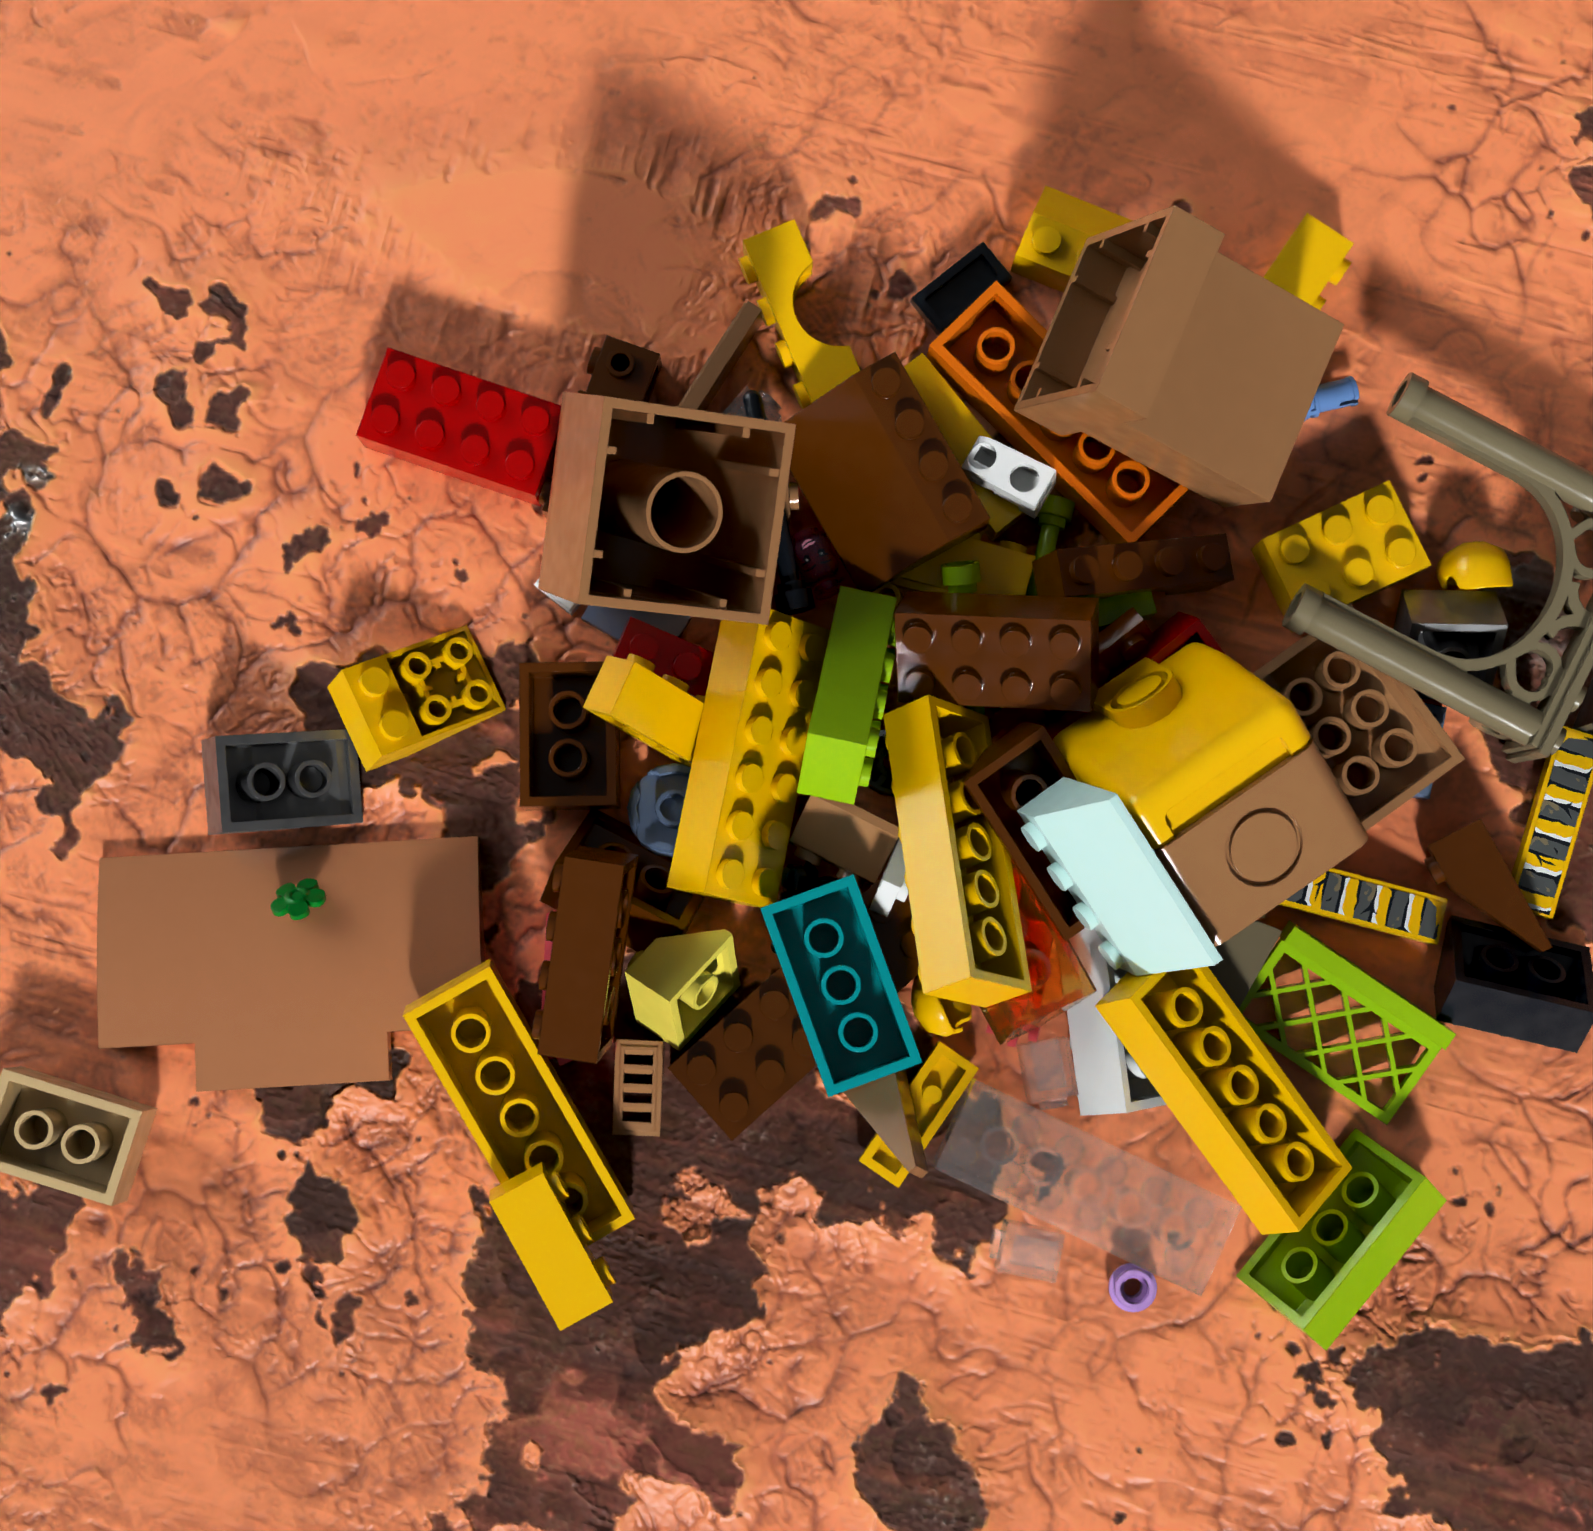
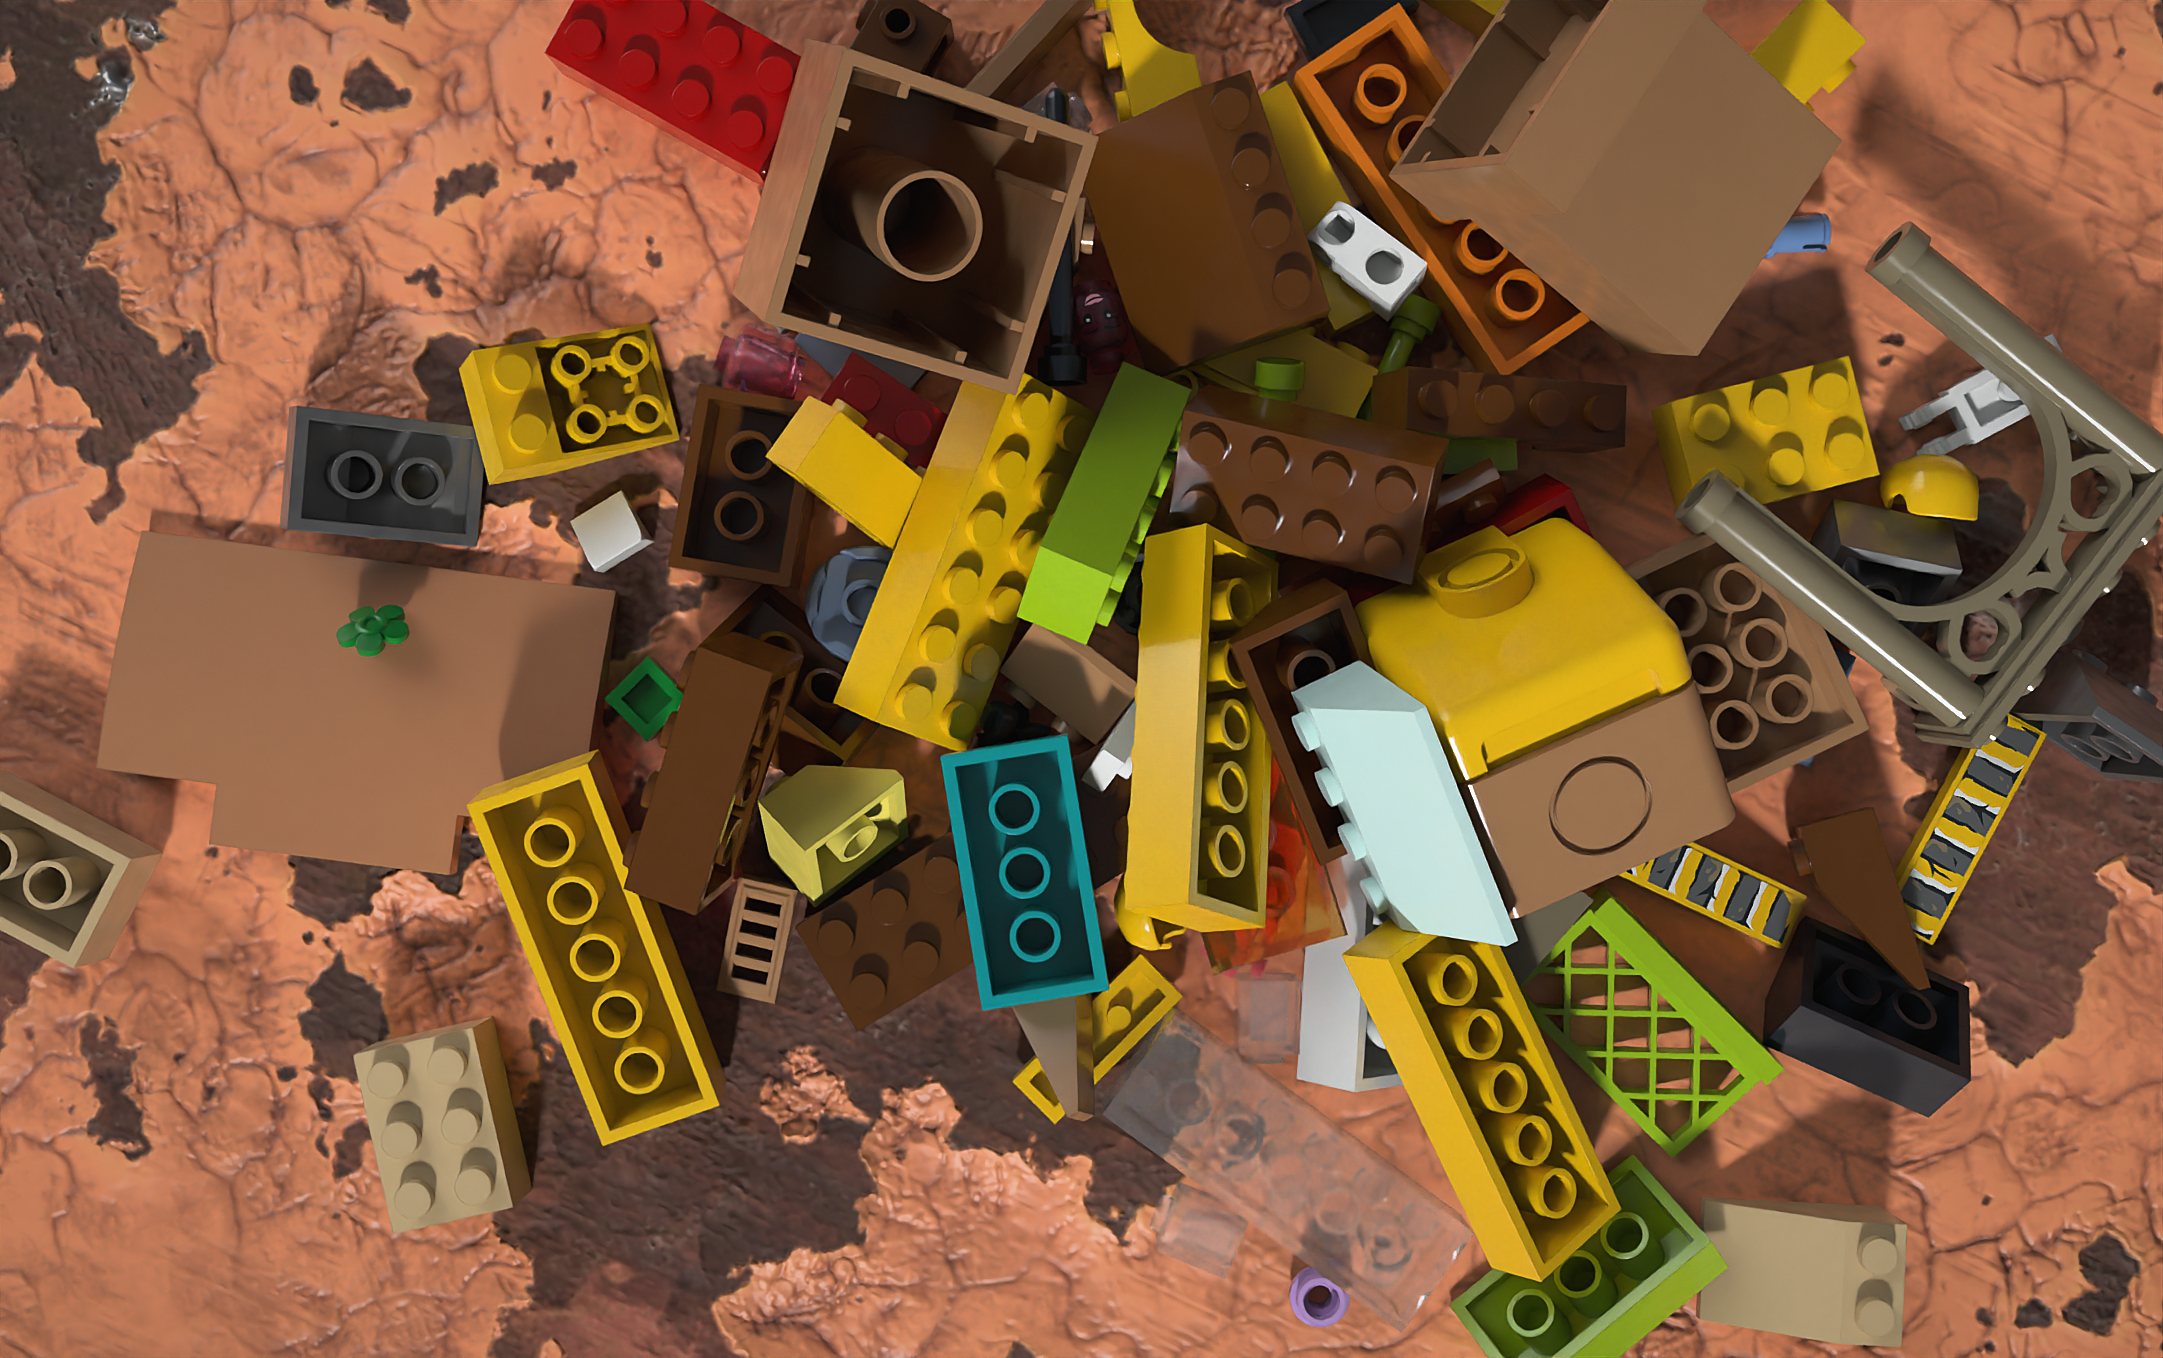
camera: 10 degrees right, 5 degrees up
yellow brick [489,1162,616,1331] -> none
none -> tan brick [353,1016,532,1234]
none -> white slope [570,490,654,573]
none -> green plate [605,656,683,742]
none -> clear pink head [713,323,807,400]
none -> tan slope [1696,1197,1907,1347]
none -> white hinge [1899,334,2063,455]

